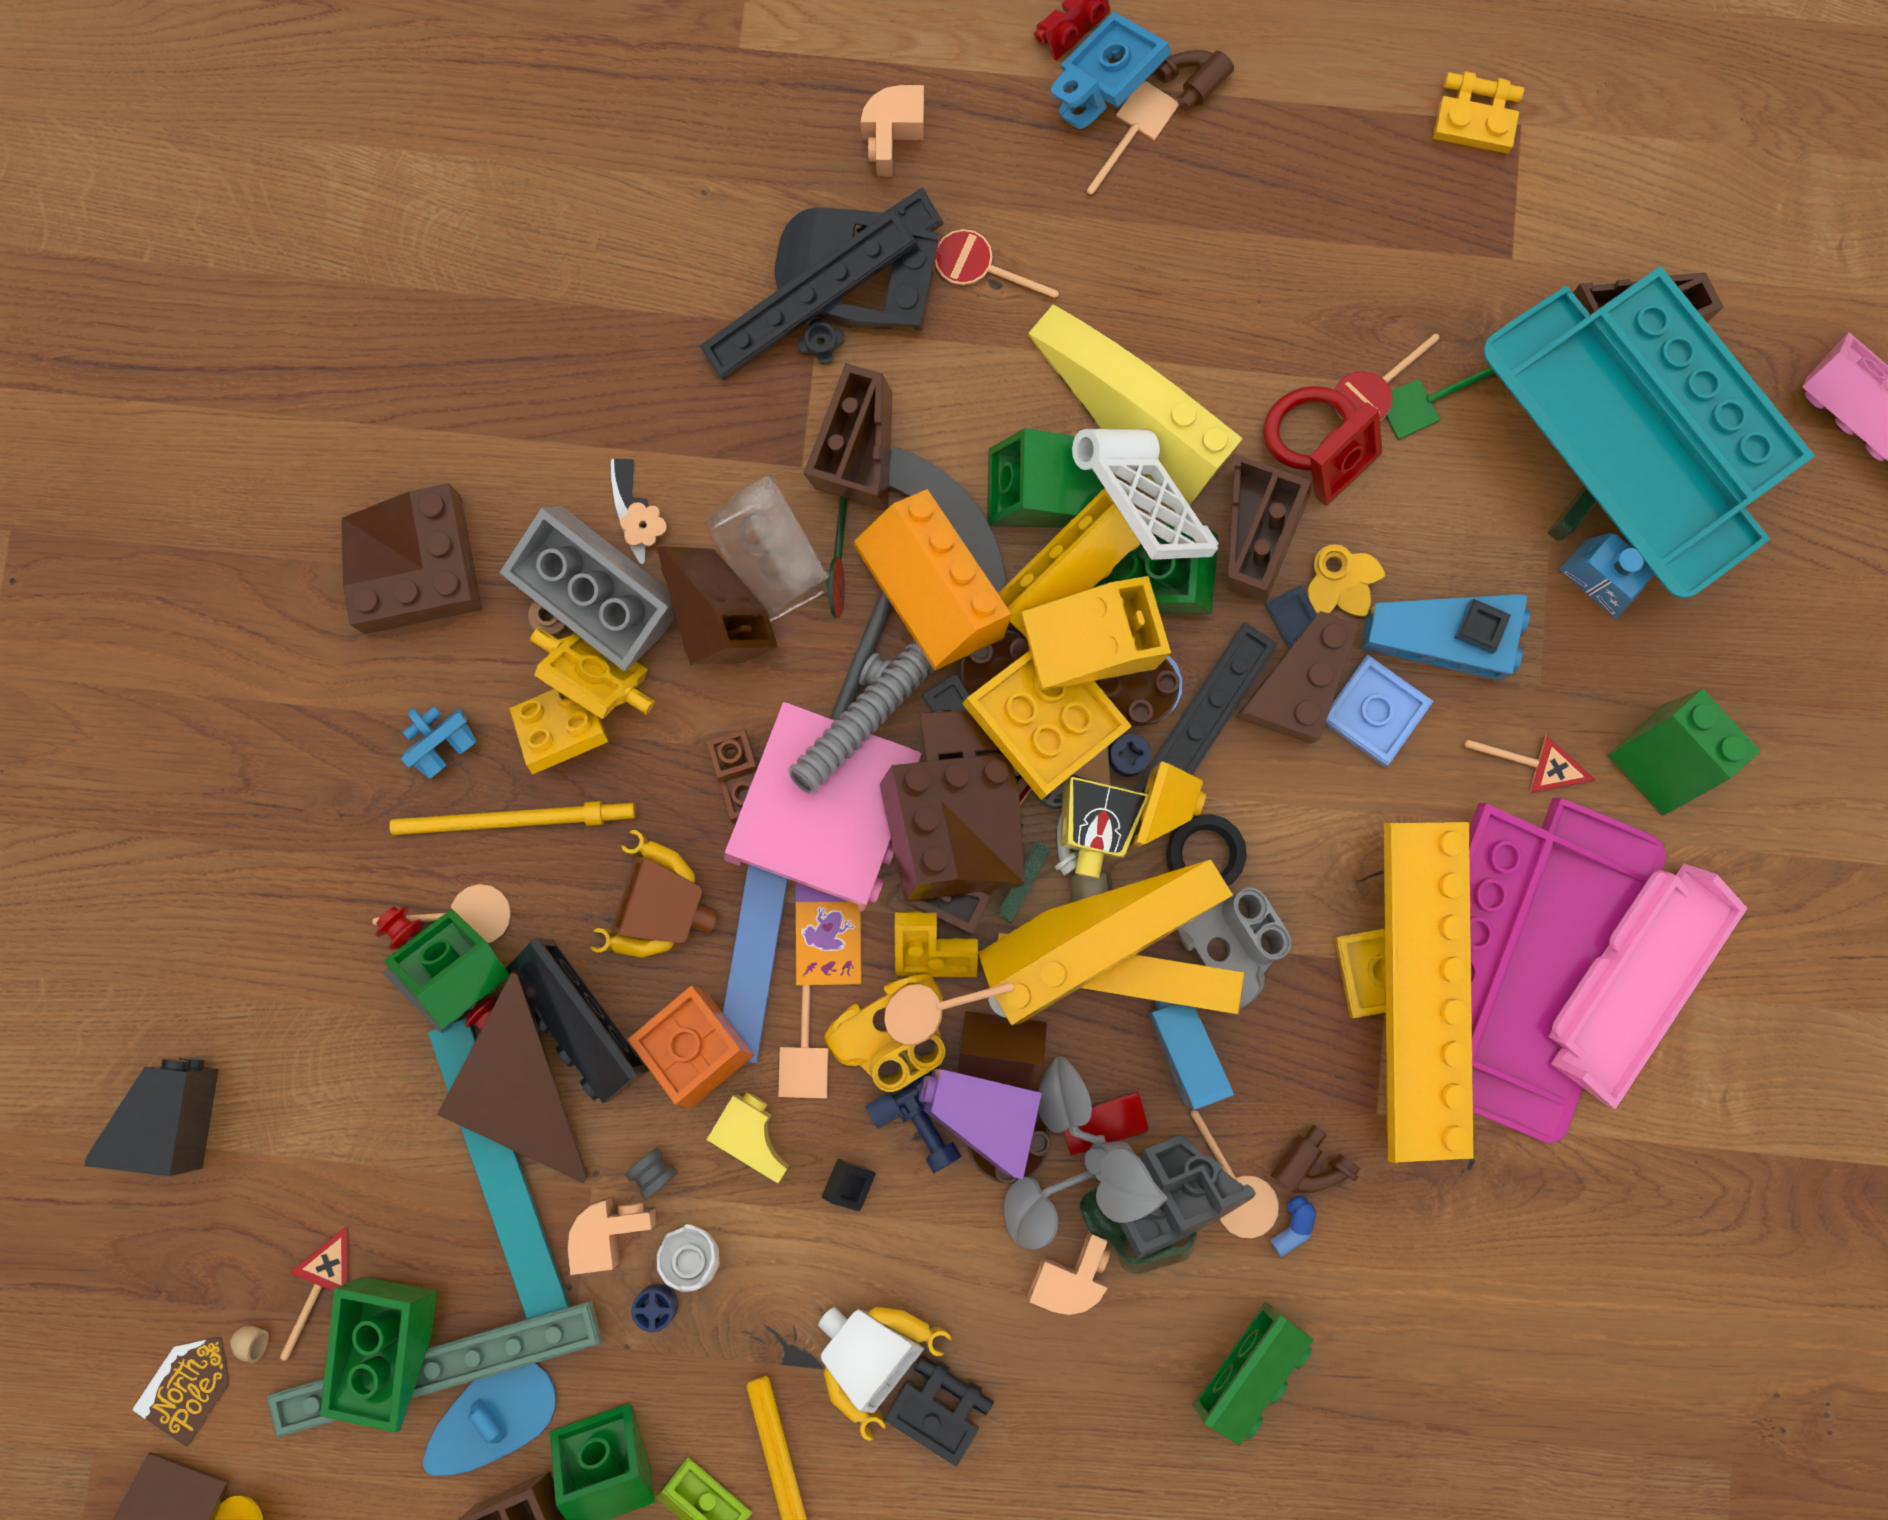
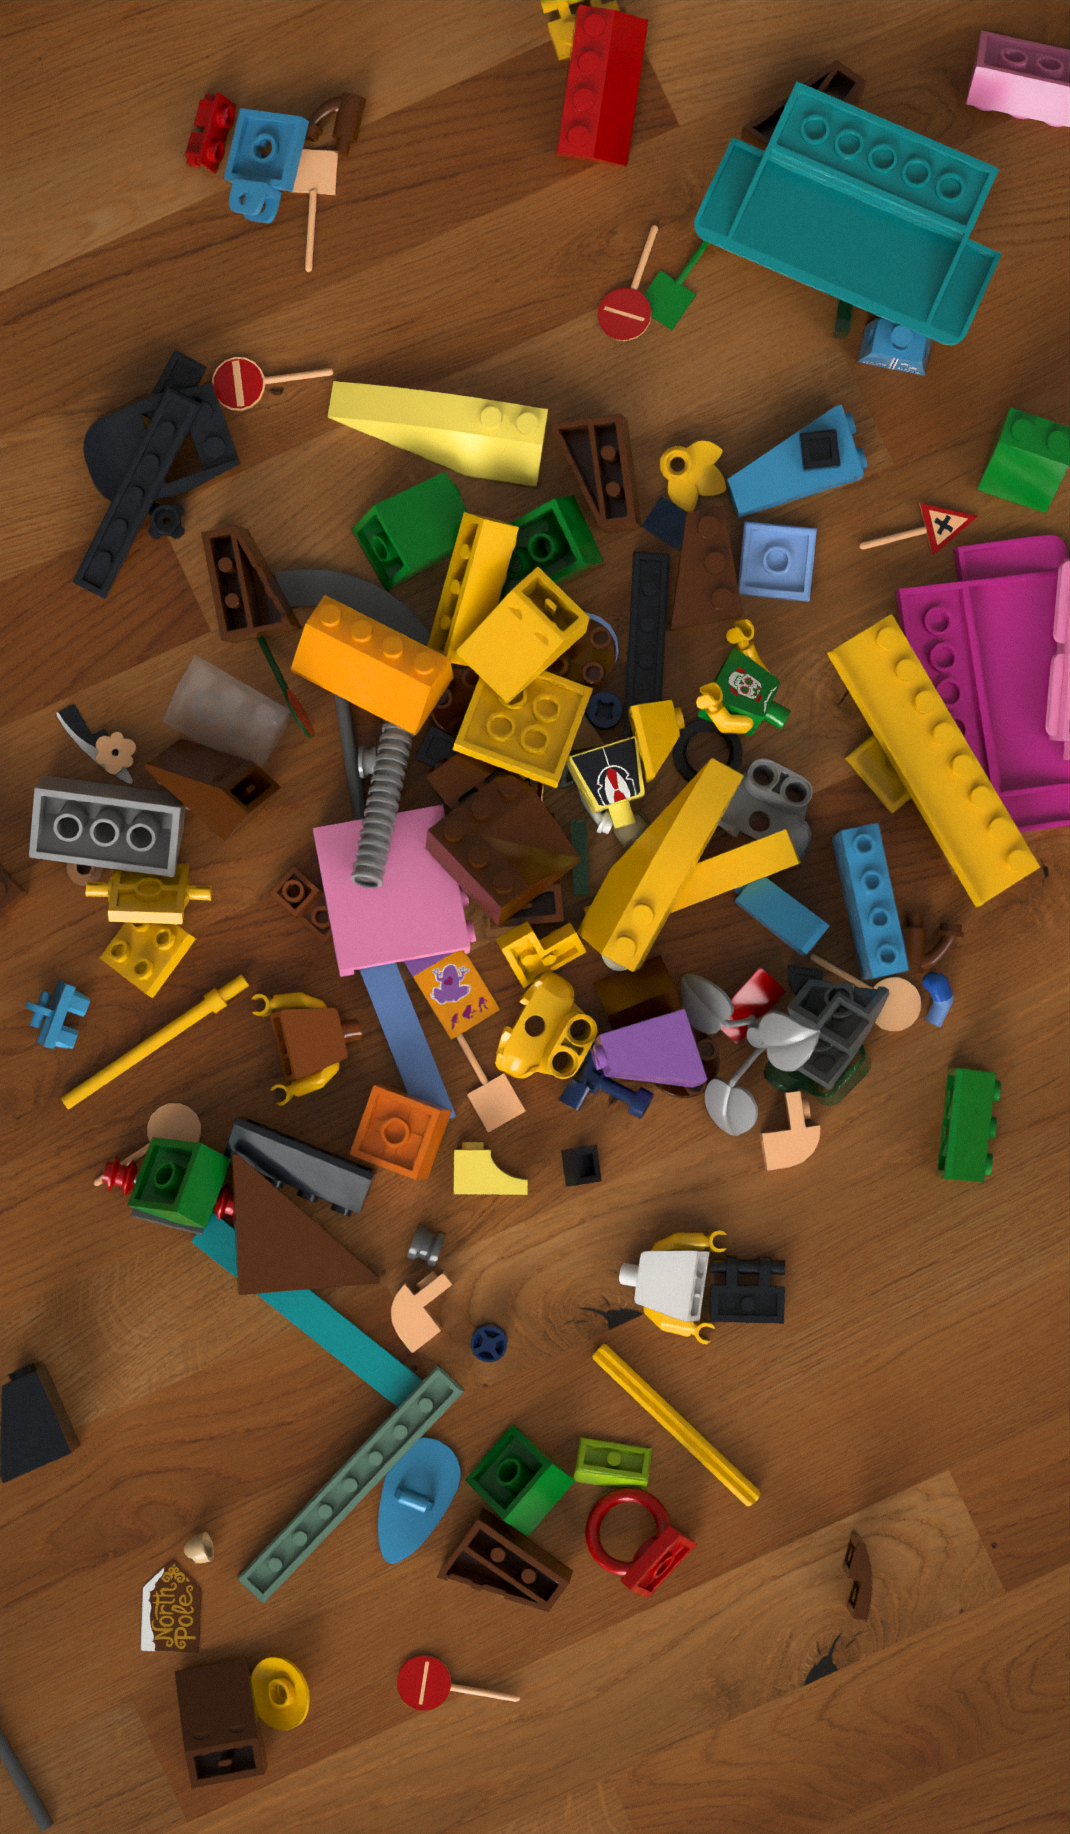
camera: 25 degrees left, 5 degrees up
piece [280,1226,348,1361] -> none
green slope [320,1277,437,1433] -> none
white hair [657,1224,720,1292] -> none
light nougat brick [861,85,924,177] -> none
light nougat piece [884,983,1014,1045] -> none
white piece [1072,429,1219,560] -> none
red tile [1263,386,1382,506] -> none
none -> red slope [555,4,648,167]
none -> torso [696,619,791,736]
none -> black tile [787,965,824,995]
none -> dark azure panel [831,823,909,981]

